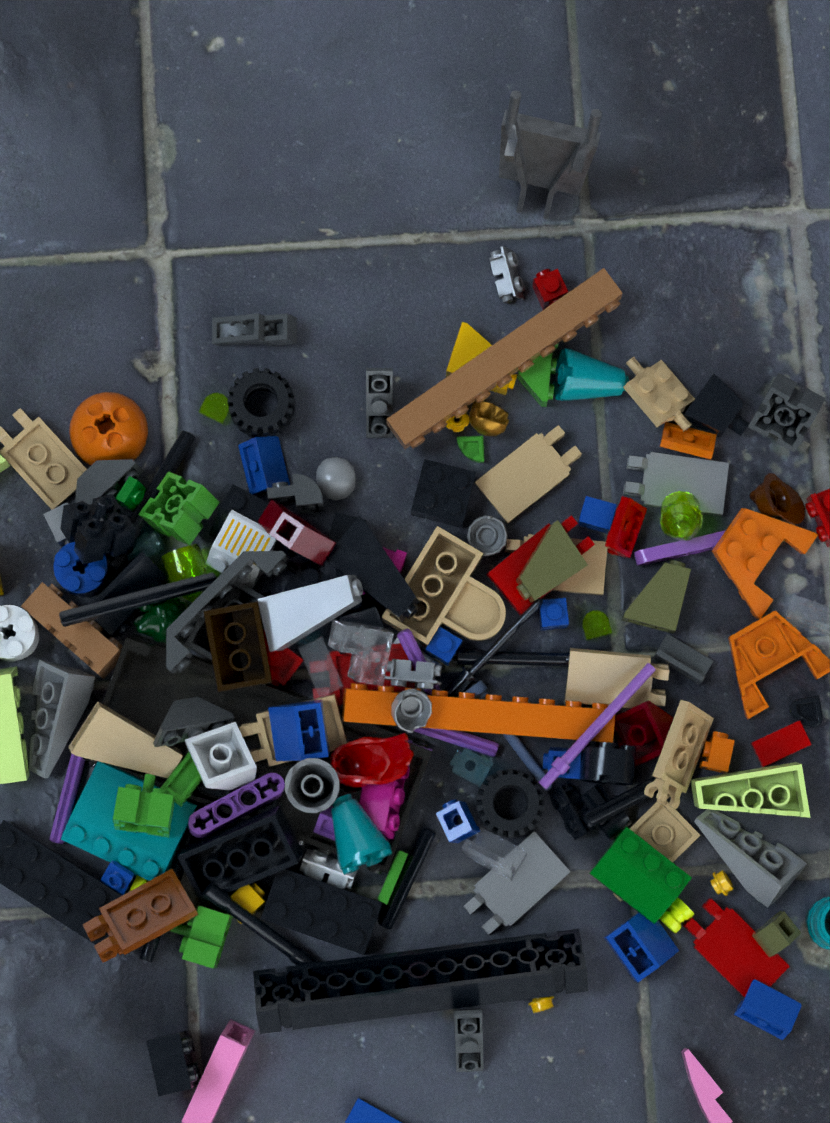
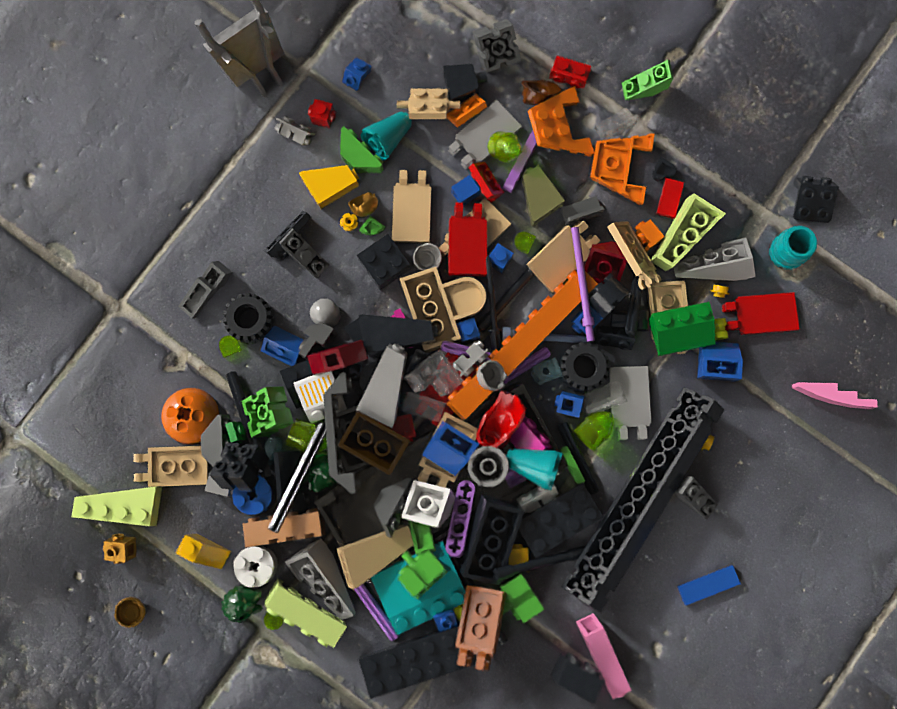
camera: 45 degrees left, 0 degrees up
medium nougat brick [386,268,623,450] -> none
olive slope [516,520,588,602] -> none
blue panel [734,979,802,1040] -> none
olive brick [752,910,801,957] -> none
none -> black hinge [264,211,312,262]
none -> blue bracket [342,58,372,90]
none -> clear neon green helmet [573,411,614,452]

